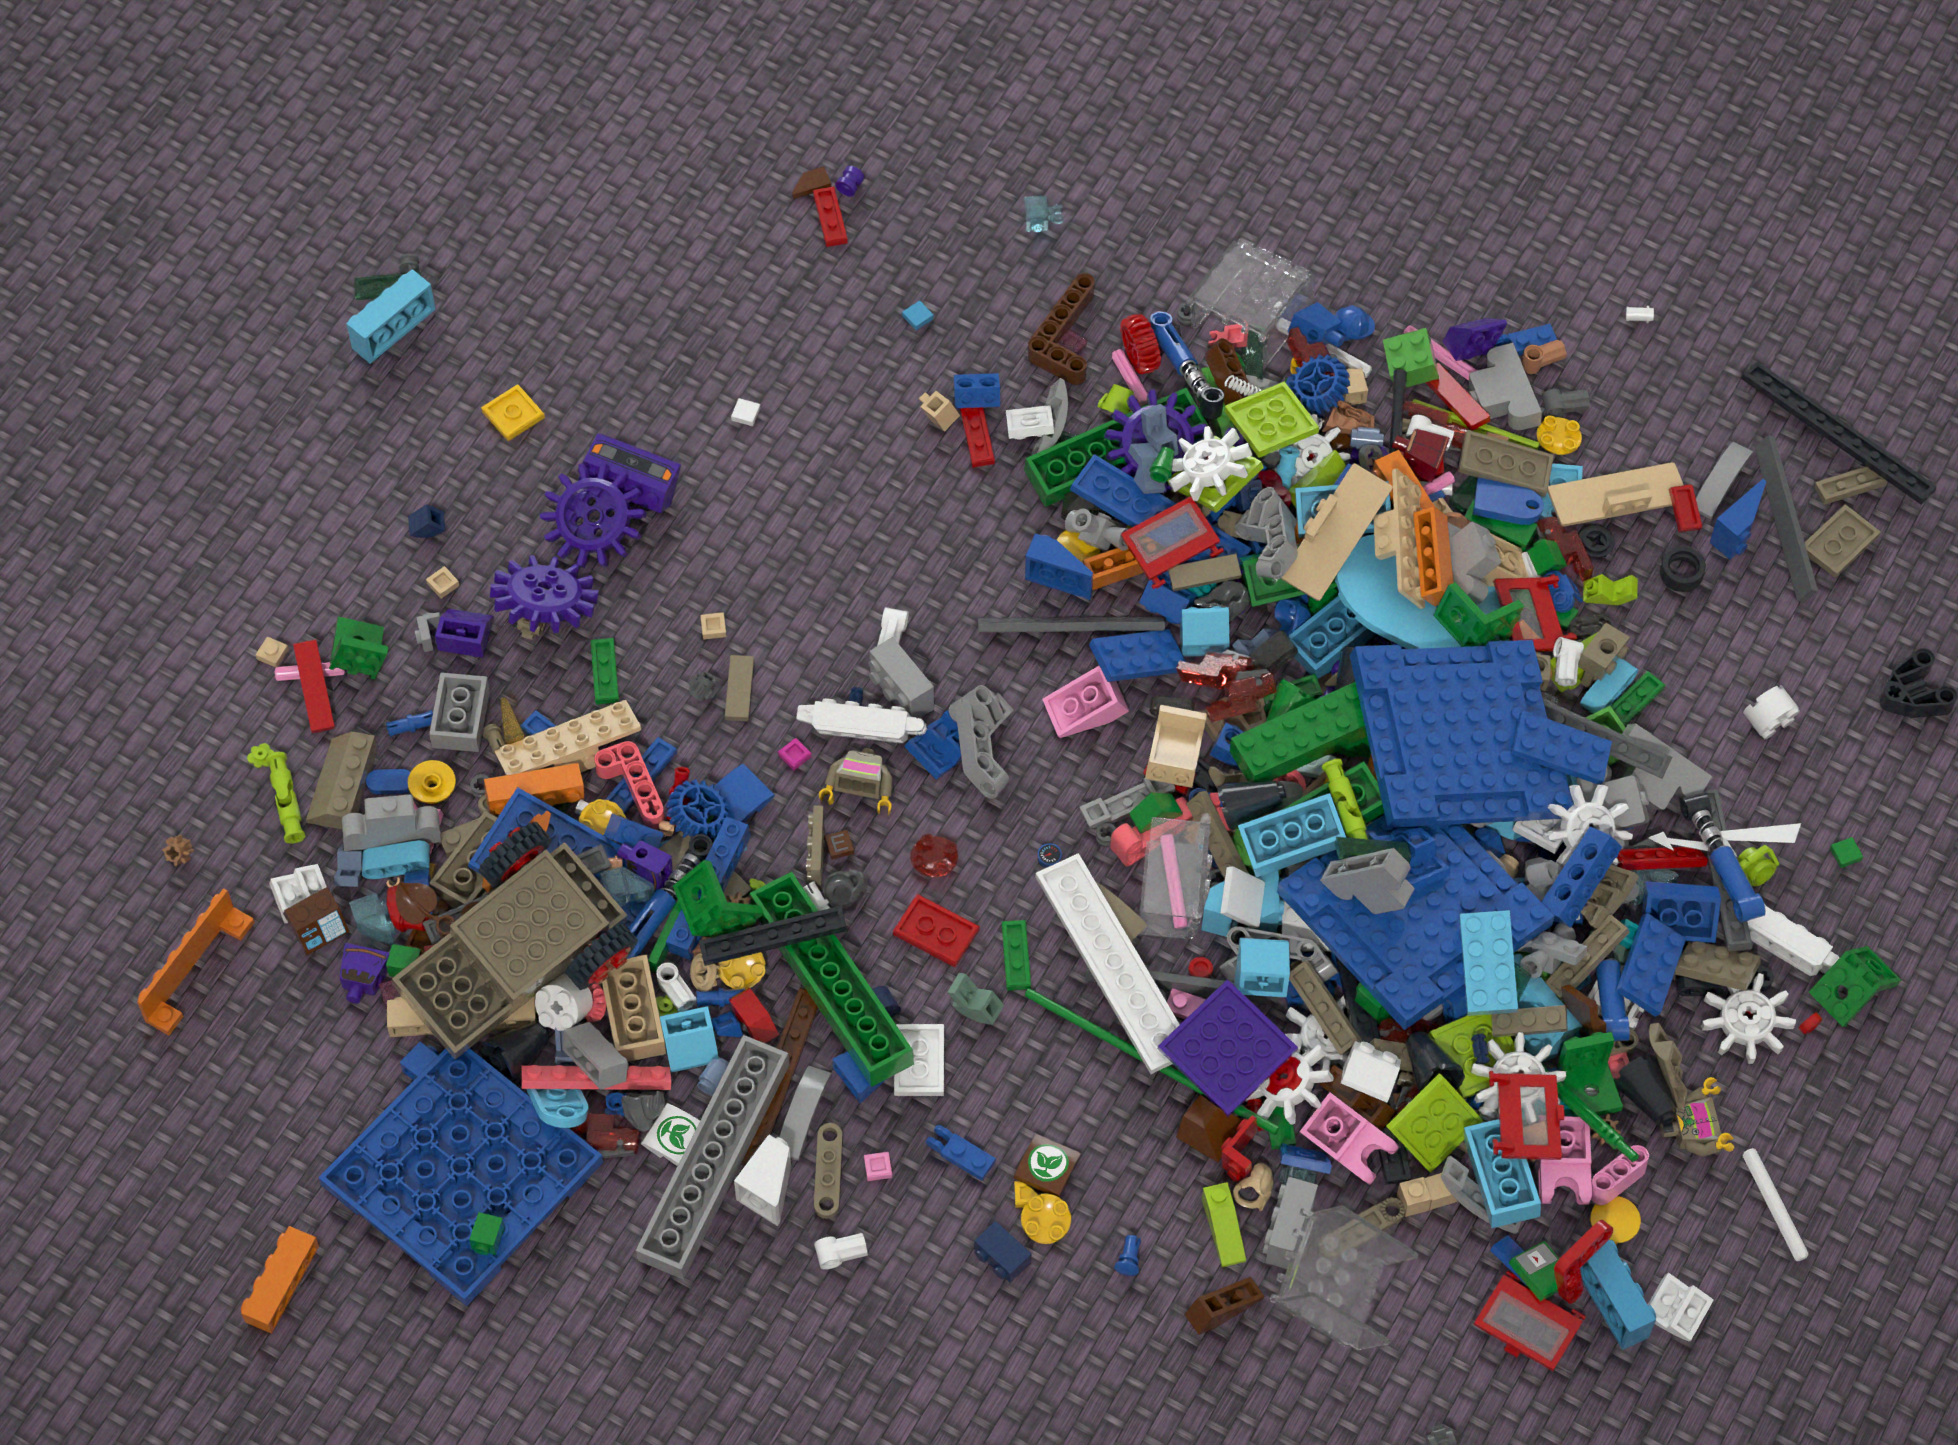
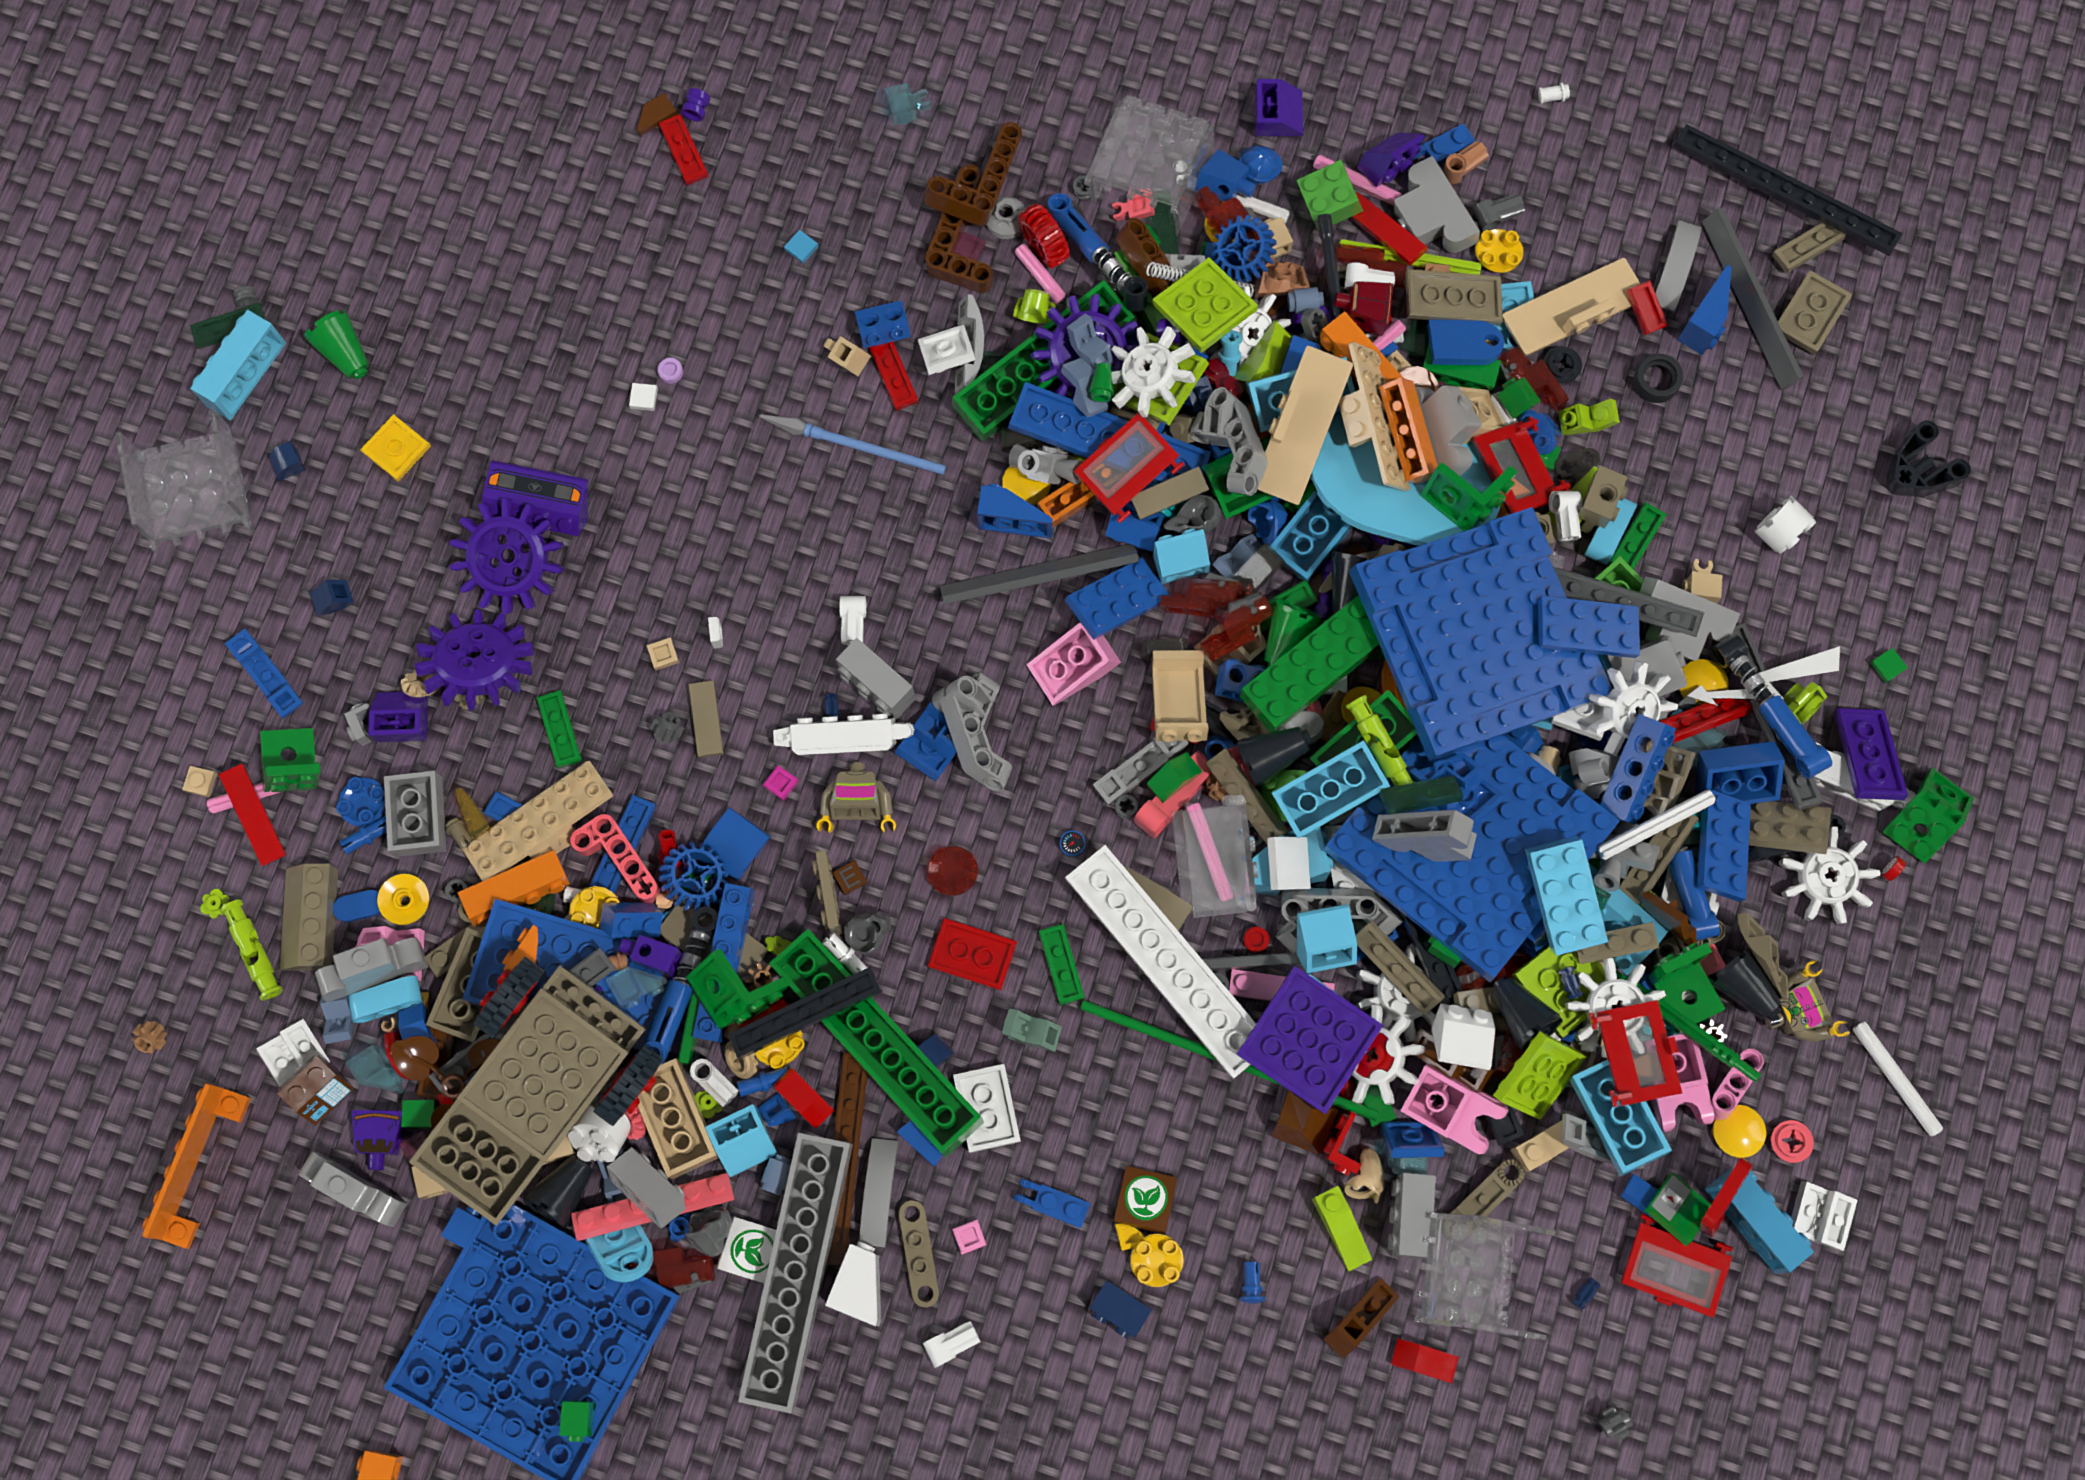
camera: 10 degrees left, 15 degrees up
tan plate [426,566,459,599] -> none
none -> clear windscreen [115,409,251,552]
none -> blue slope [225,629,304,719]
none -> dark blue brick [269,441,306,482]
none -> light grey brick [298,1151,407,1227]
none -> green cone [304,310,369,380]
none -> blue dish [336,777,386,827]
none -> tan gear [401,670,441,697]
none -> lavender tile [658,358,683,384]
none -> white tile [708,617,723,649]
none -> medium blue piece [759,414,946,475]
none -> reddish brown beam [923,122,1022,226]
none -> light grey piece [985,197,1026,240]
none -> dark purple slope [1255,79,1303,136]
none -> red slope [1391,1339,1459,1383]
none -> dark blue piece [1571,1277,1600,1310]
none -> white axle [1597,790,1716,860]
none -> yellow dish [1679,659,1729,705]
none -> tan brick [1682,559,1722,604]
none -> coral gear [1770,1120,1814,1163]
none -> dark purple tile [1834,708,1908,800]

